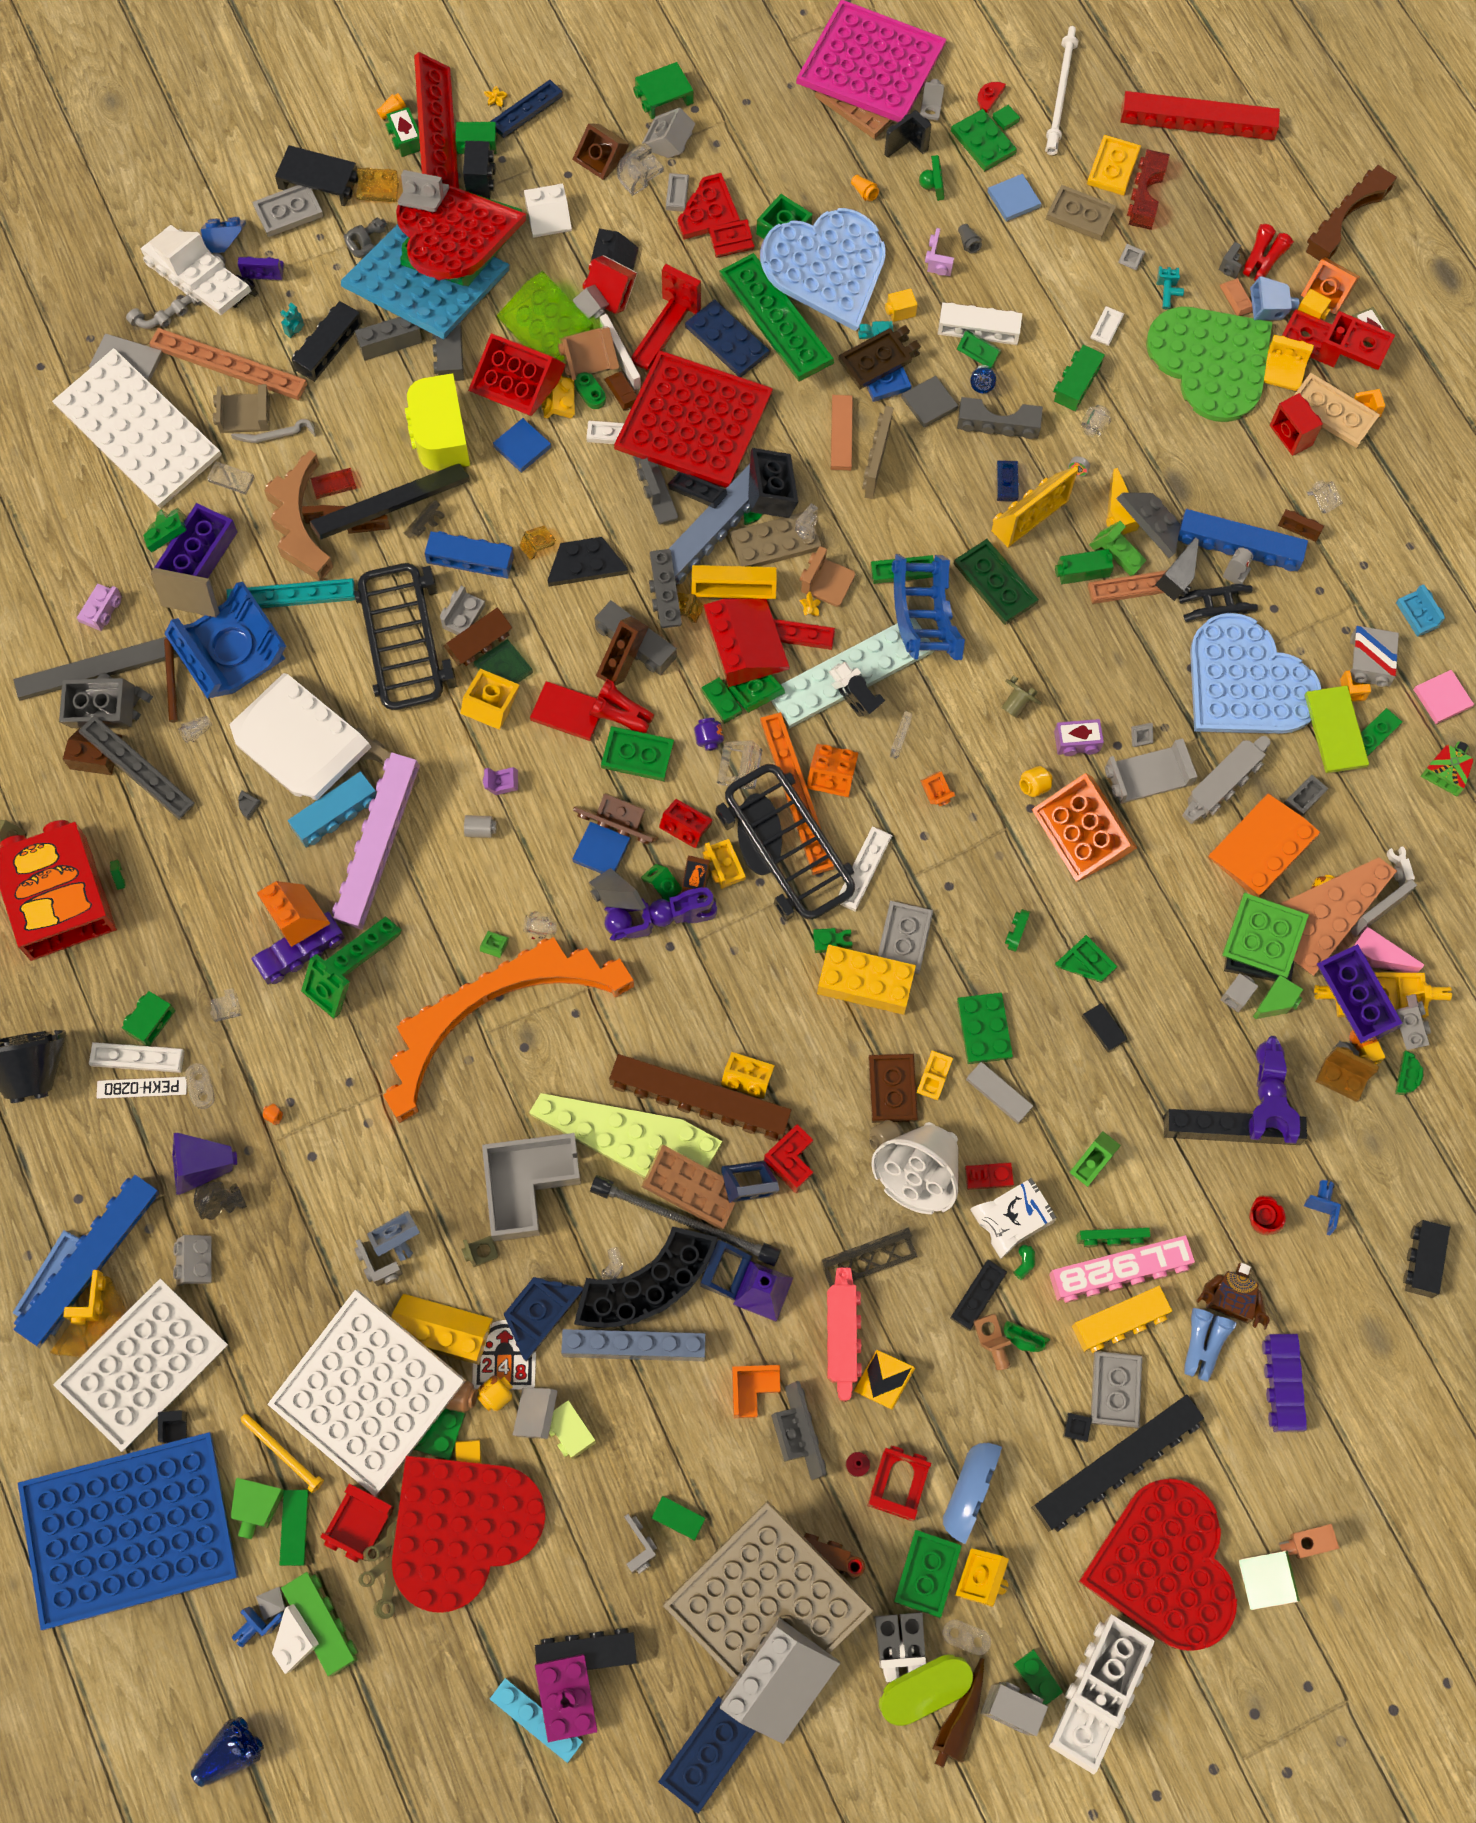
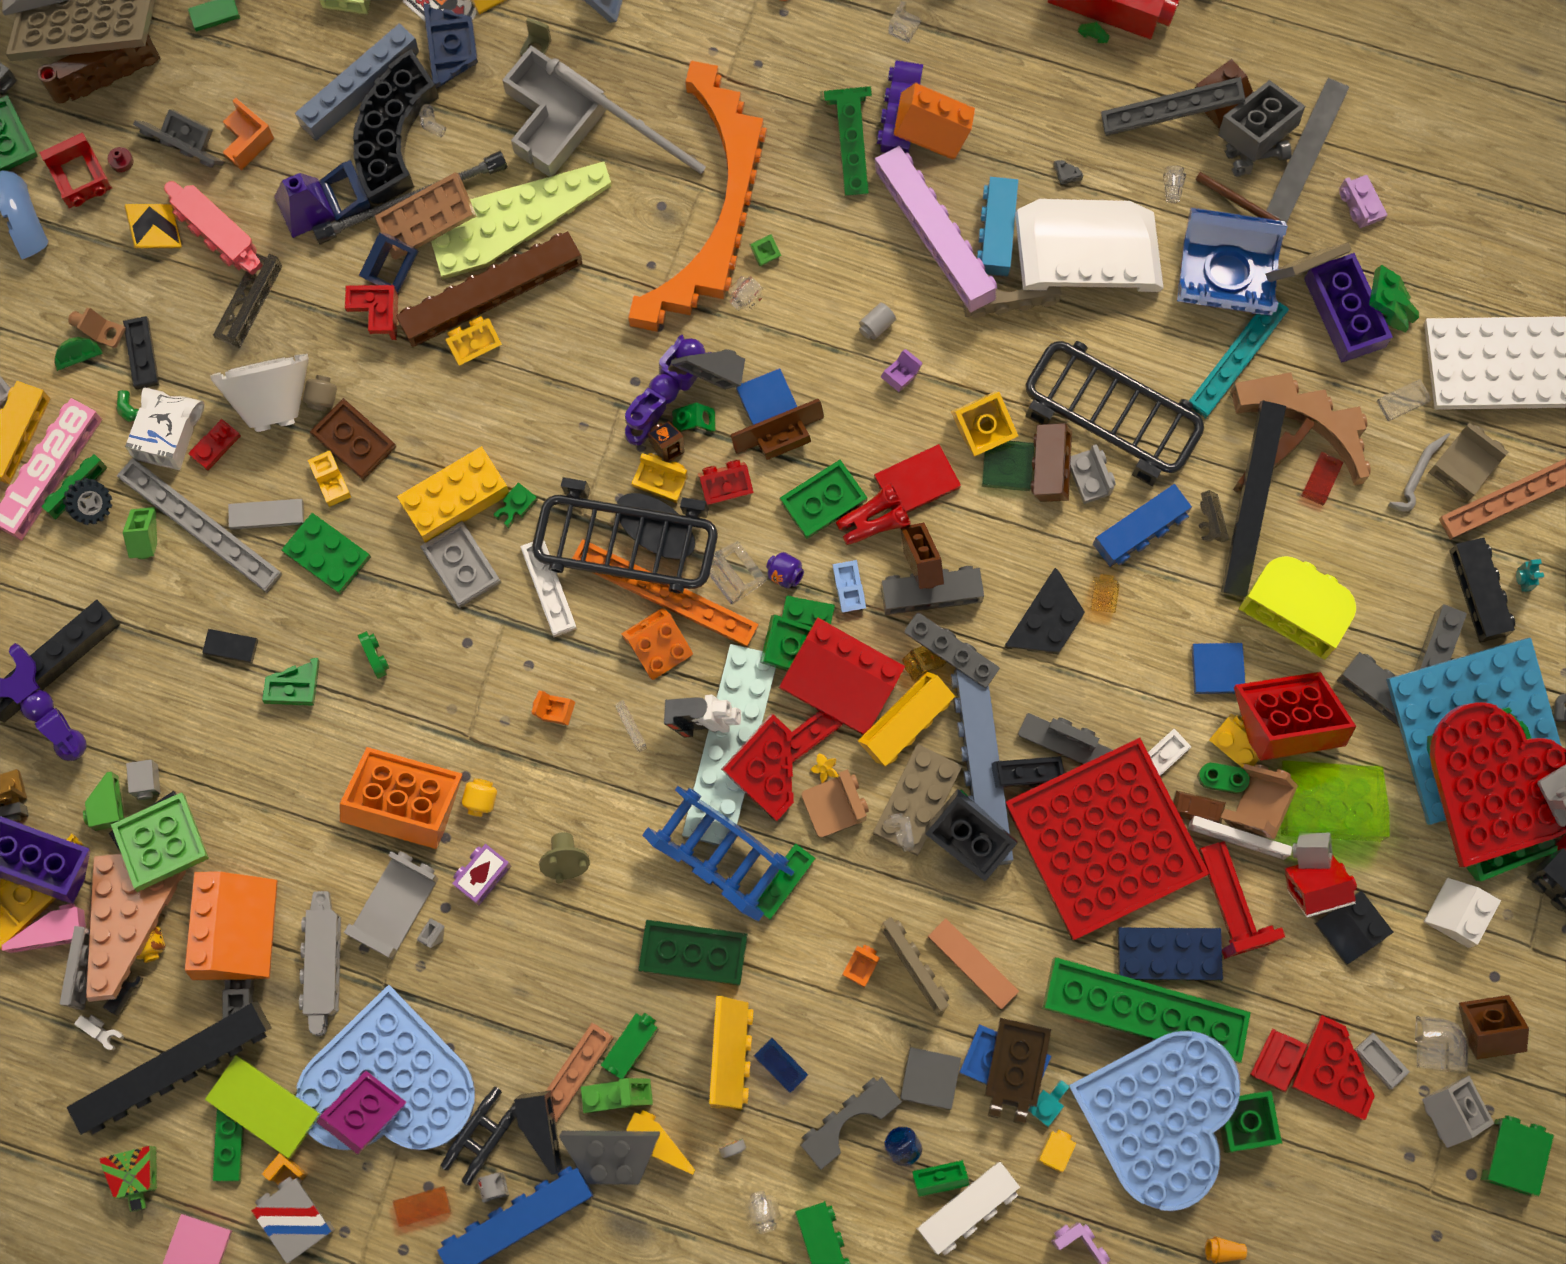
camera: 135 degrees right, 5 degrees up
none -> black wheel [63,478,113,525]
none -> black brick [66,1001,272,1136]
none -> light grey tile [117,458,282,593]
none -> magenta plate [317,1071,407,1155]
none -> clear orange plate [393,1186,451,1227]
none -> light grey bar [546,59,706,174]
none -> red plate [721,714,794,821]
none -> light blue slope [832,560,866,612]
none -> orange bracket [842,945,880,988]

